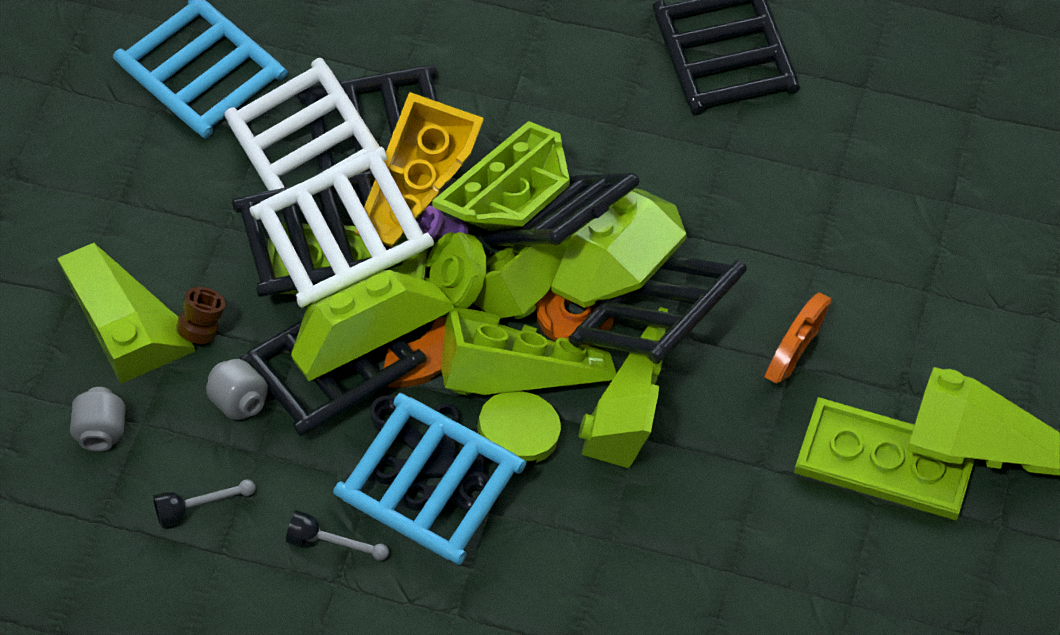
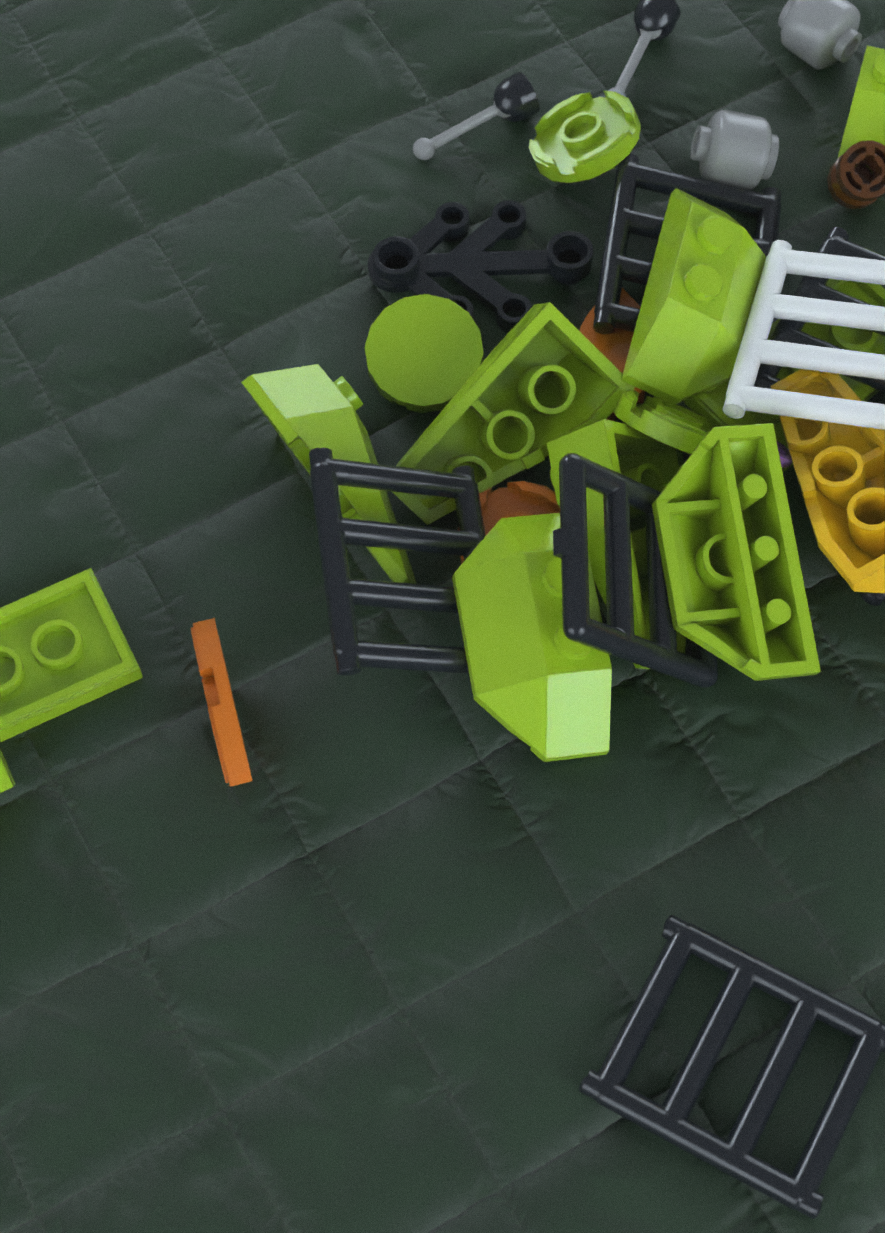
camera: 135 degrees right, 5 degrees up
medium azure bar [333,393,526,565] -> none
none -> lime tile [528,91,641,183]

